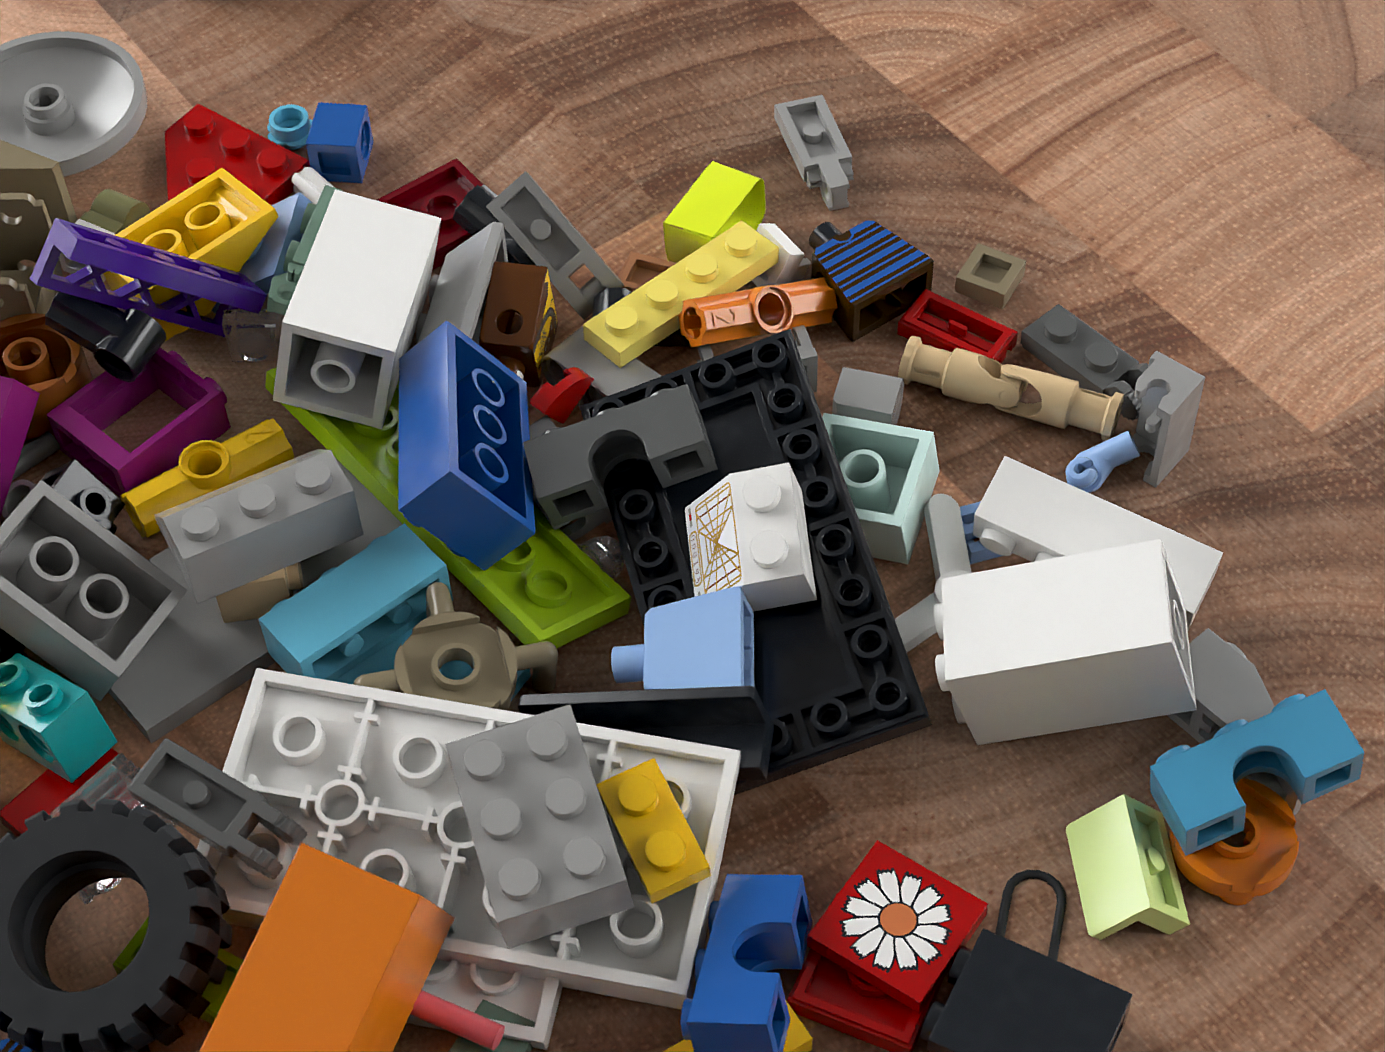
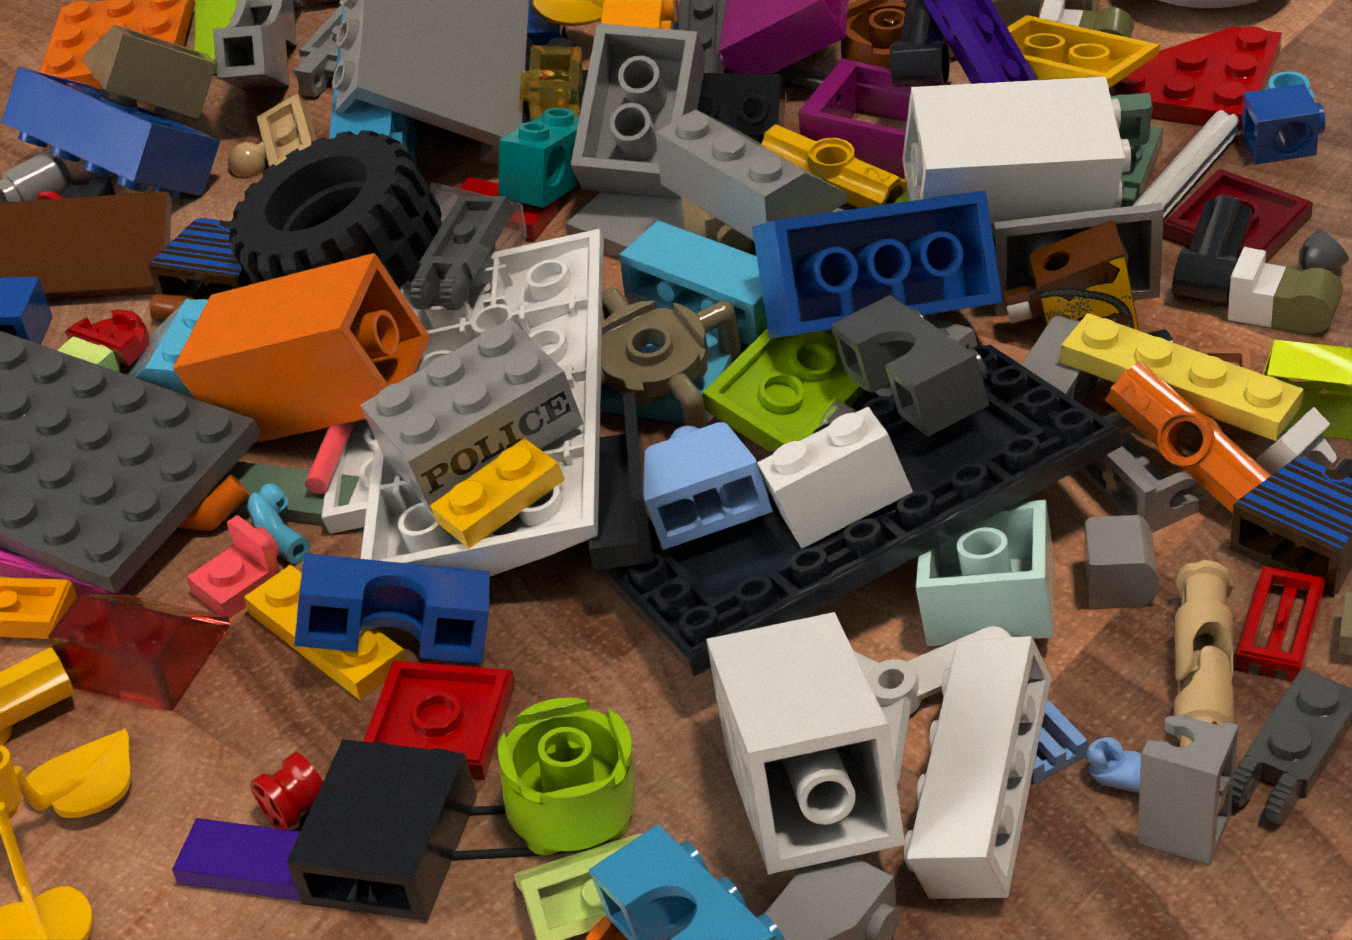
camera: 80 degrees right, 10 degrees down
light grey plate [486,171,624,320] -> none
red tile [530,367,594,424] -> none
tile [807,840,988,1013] -> none
none -> lime brick [497,697,636,856]
none -> leg [1228,247,1343,334]
none -> dark grey hinge [1298,230,1349,274]

